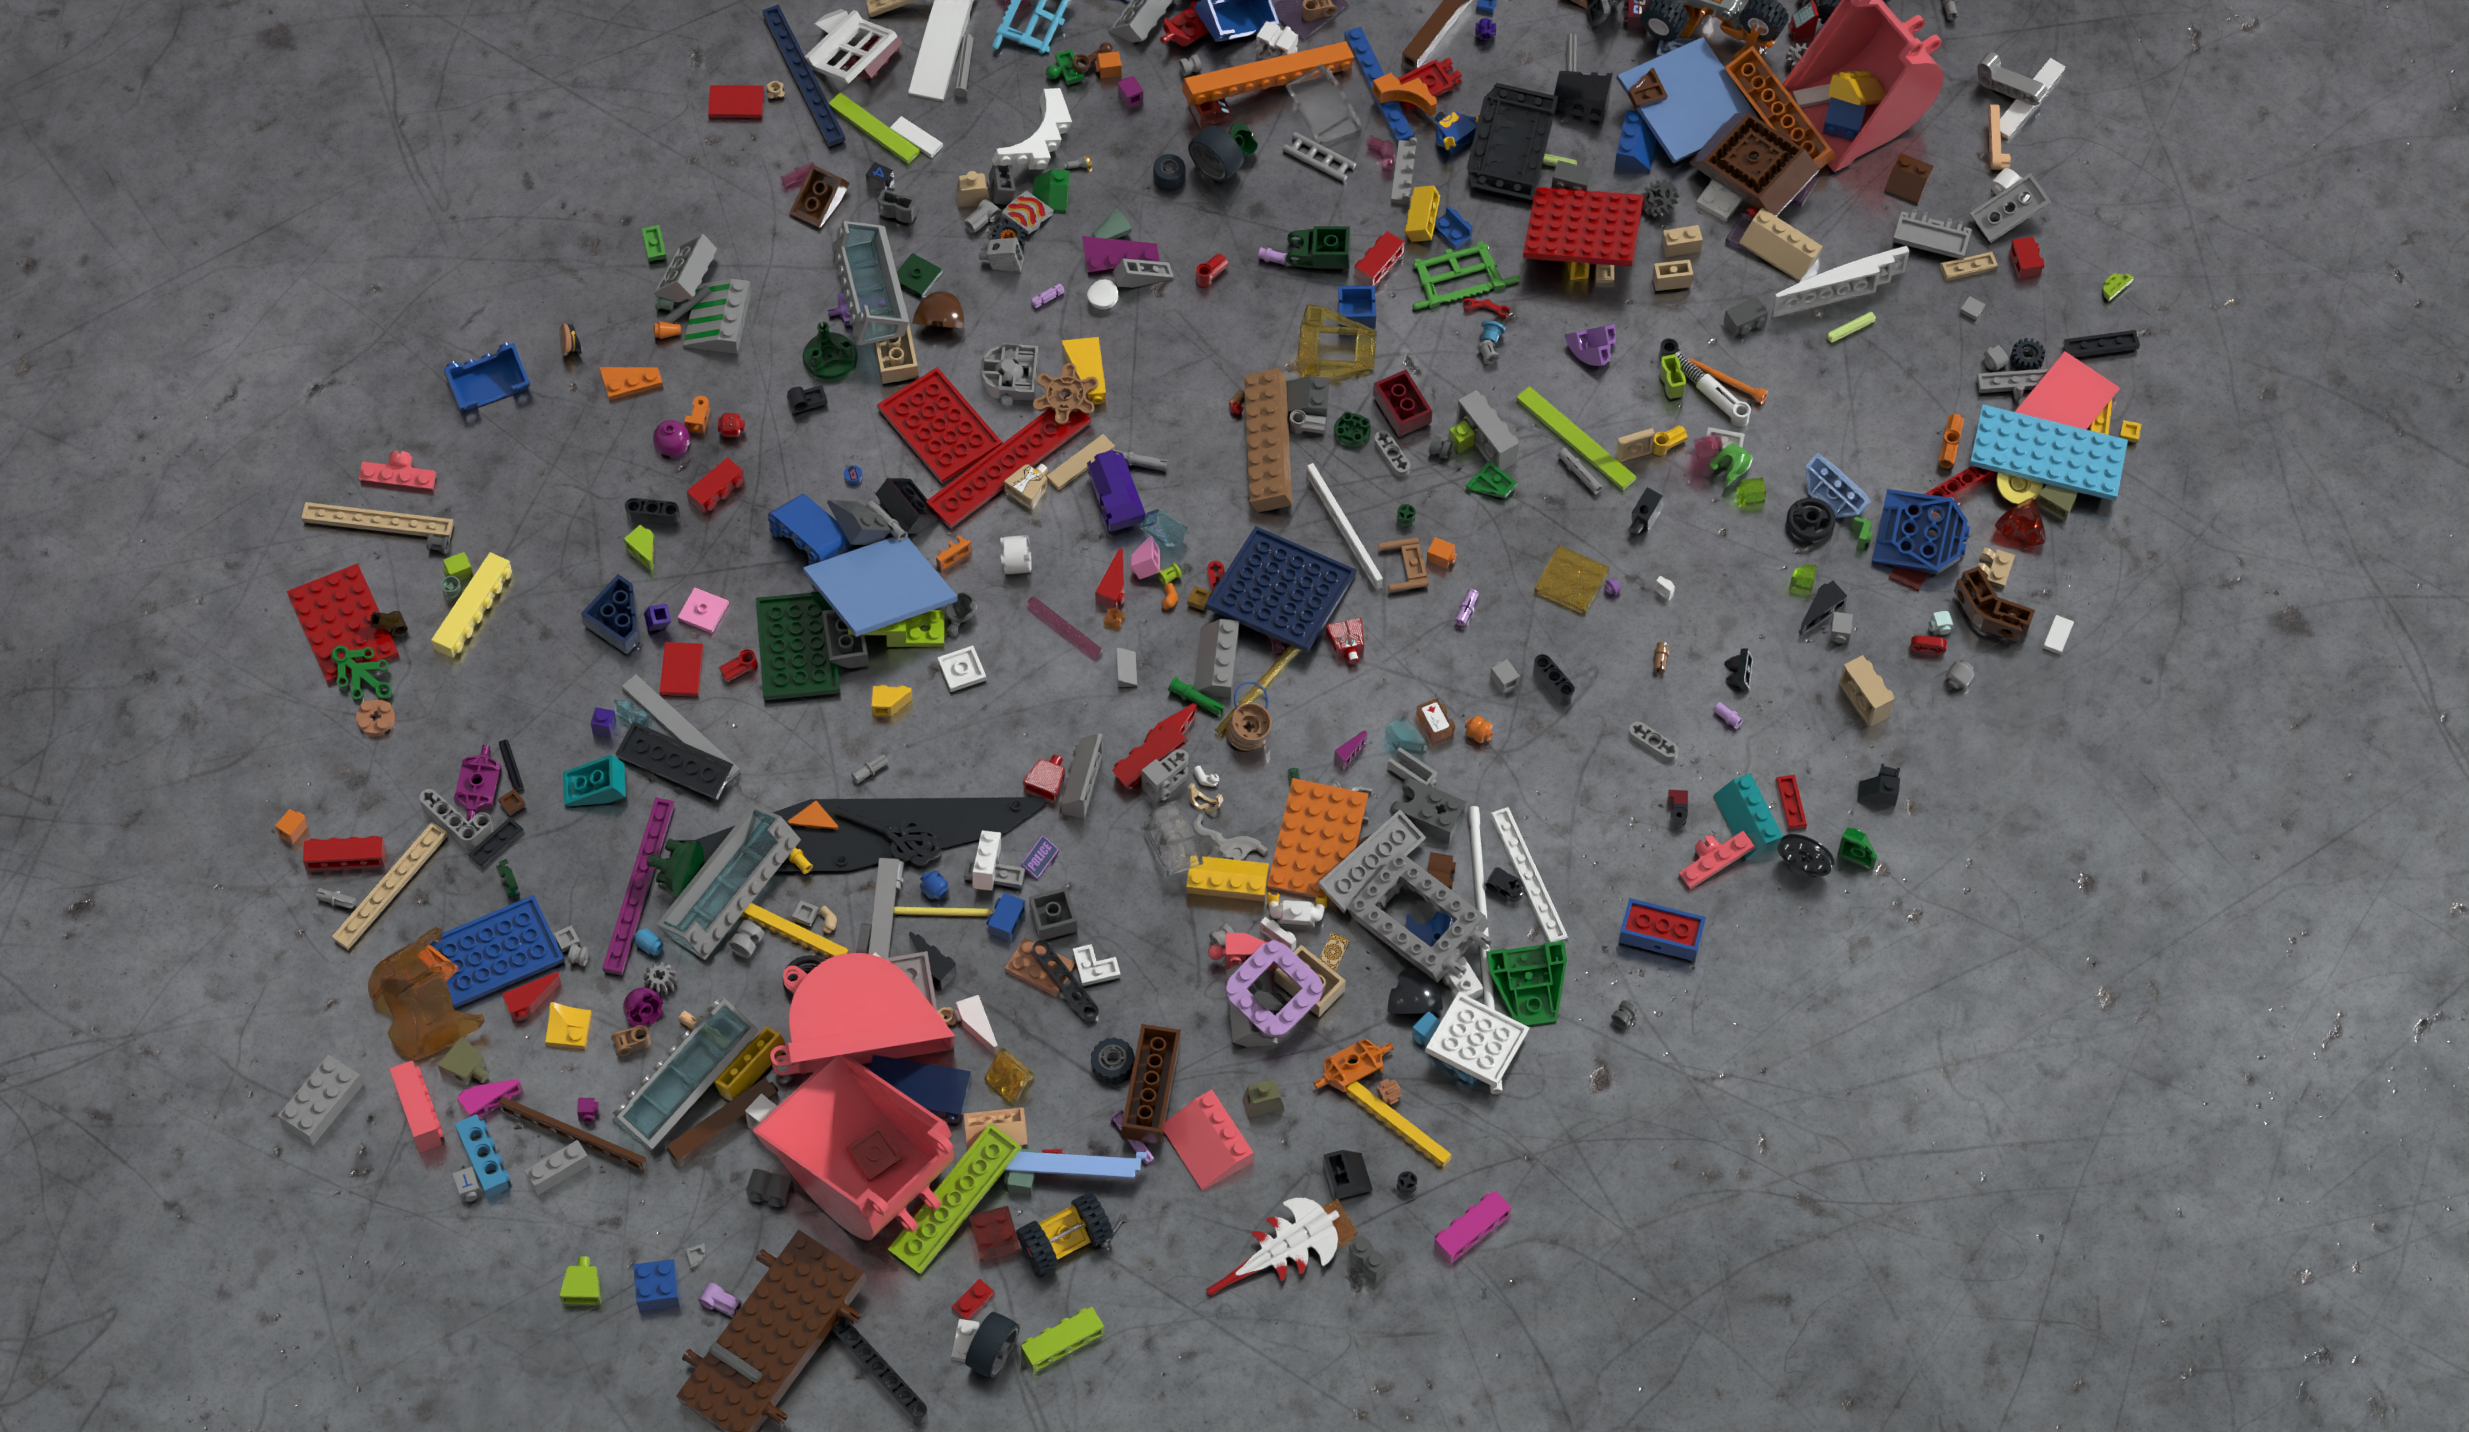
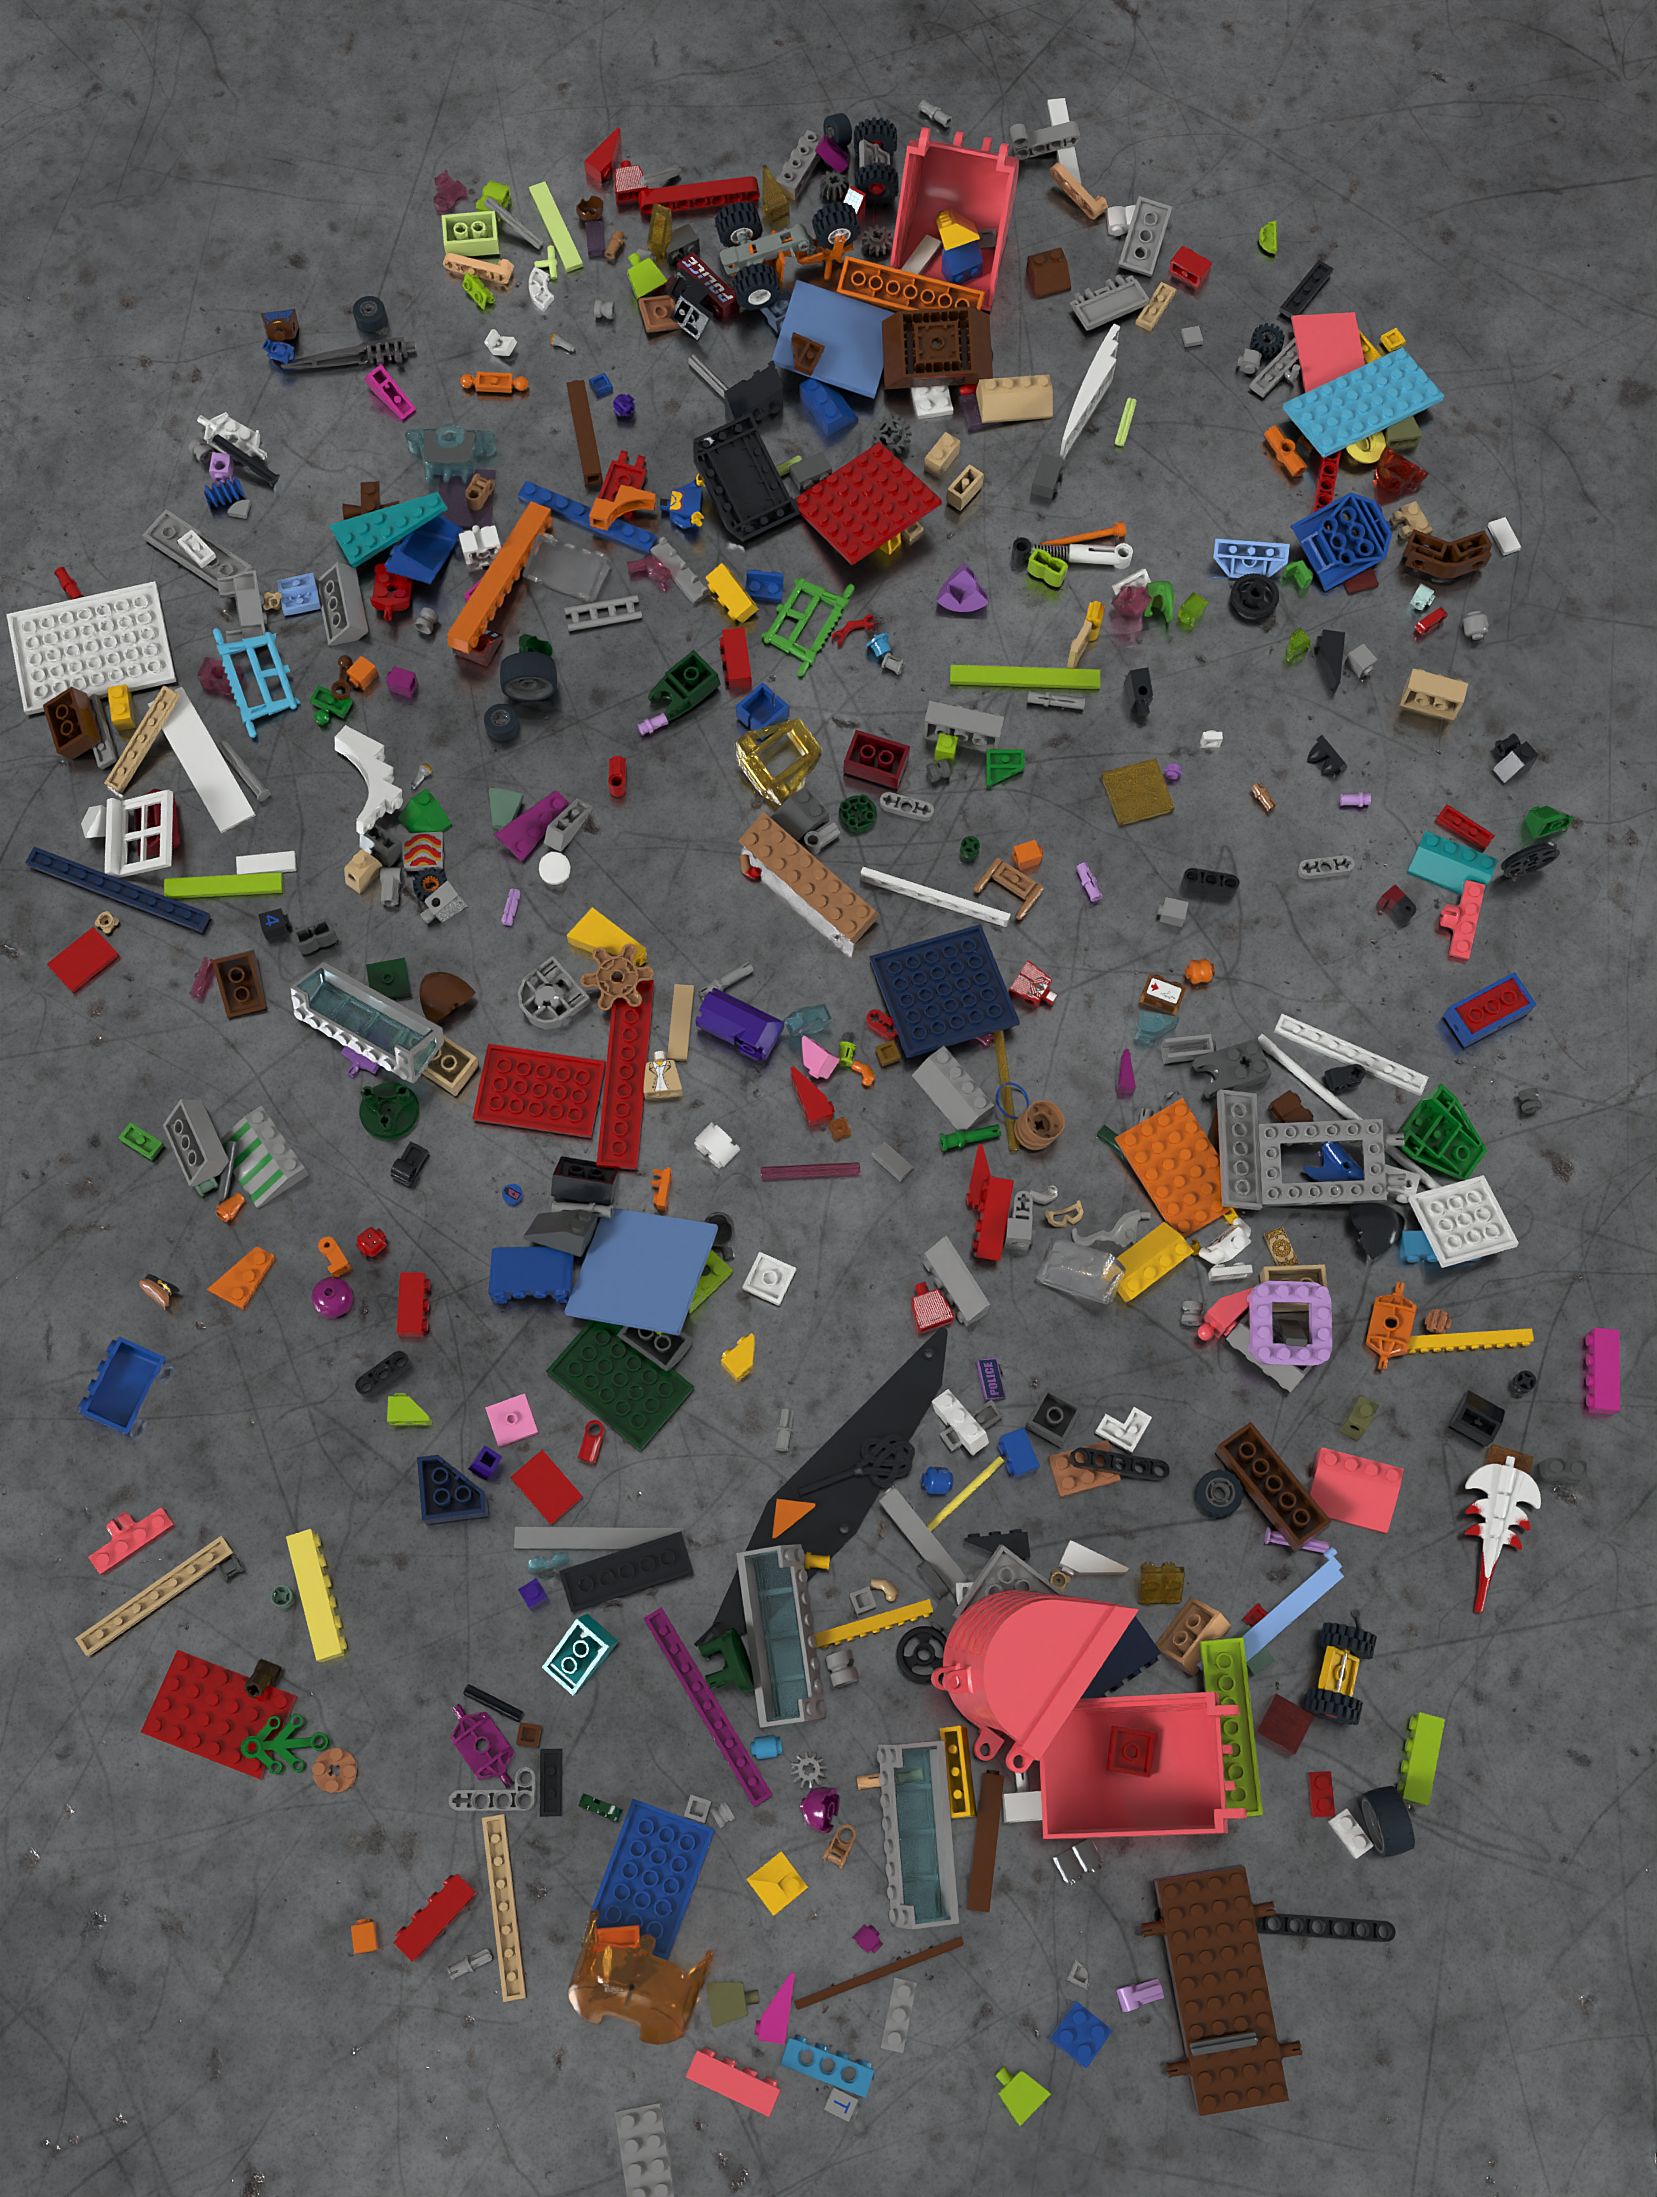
camera: 45 degrees left, 10 degrees up
lime brick [442,552,473,581] -> none
red slope [502,971,561,1022] -> none

